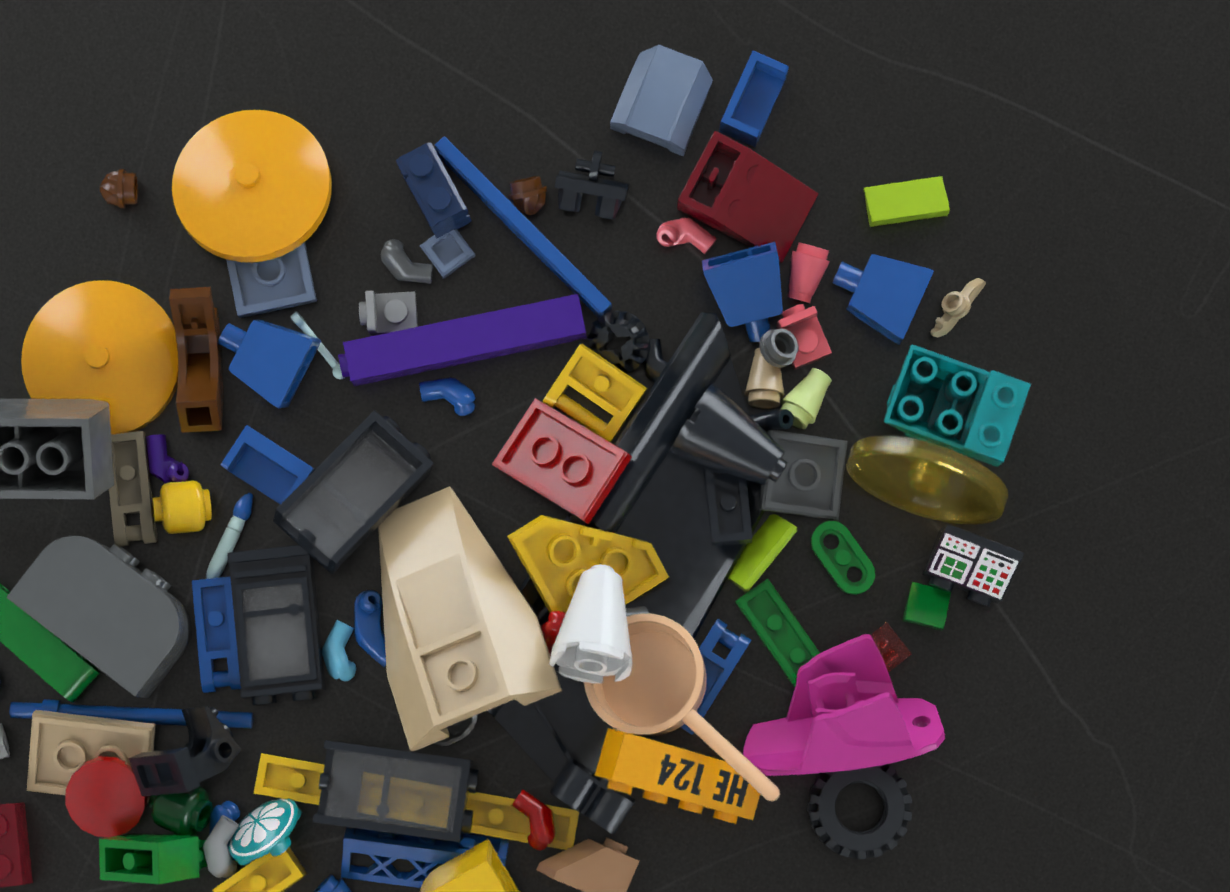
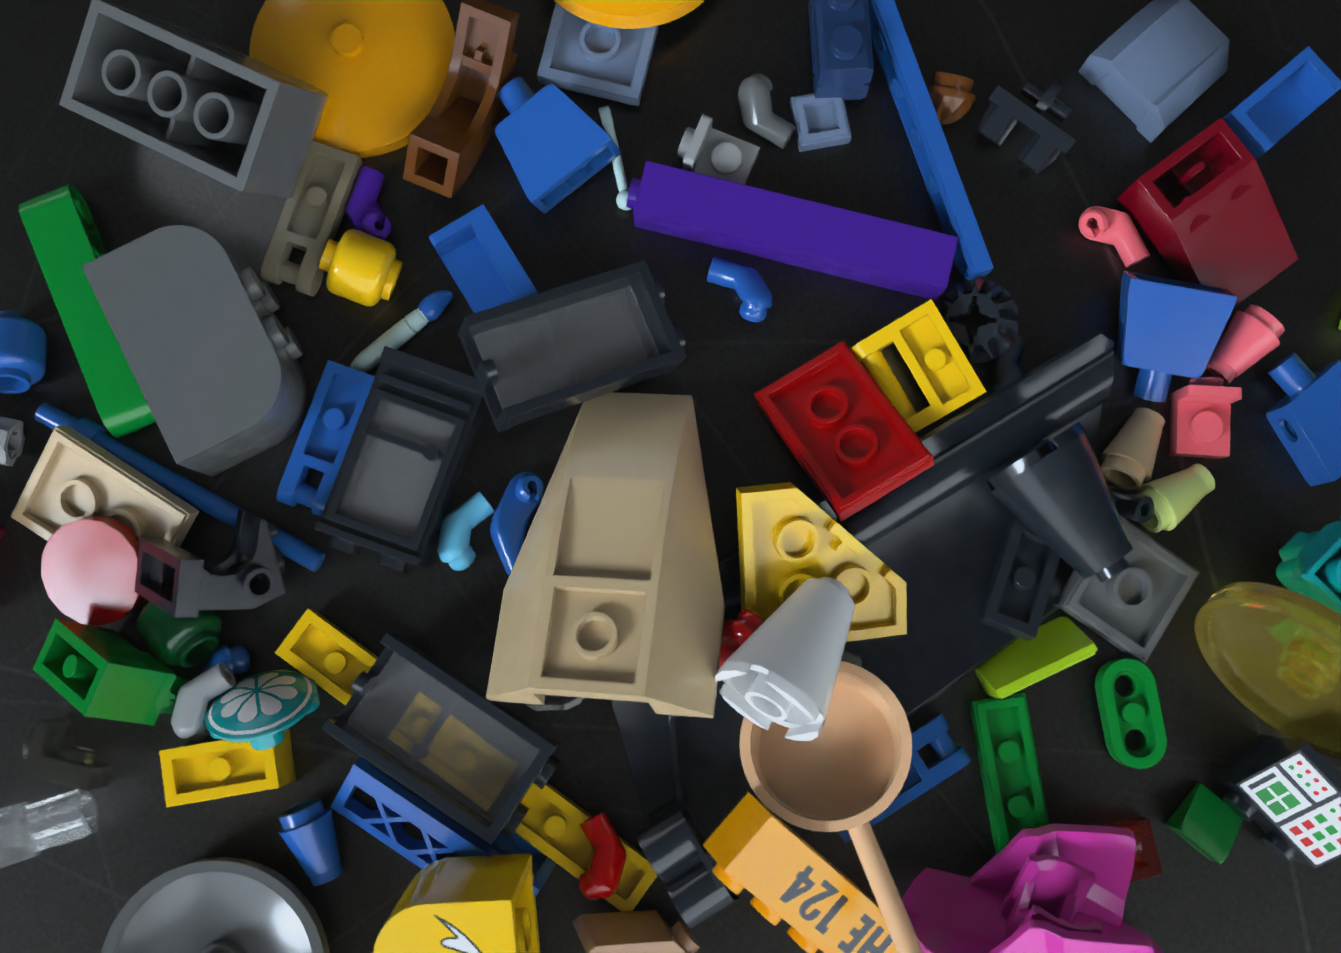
camera: 20 degrees right, 0 degrees up
dark grey plate [759,328,798,368] -> none

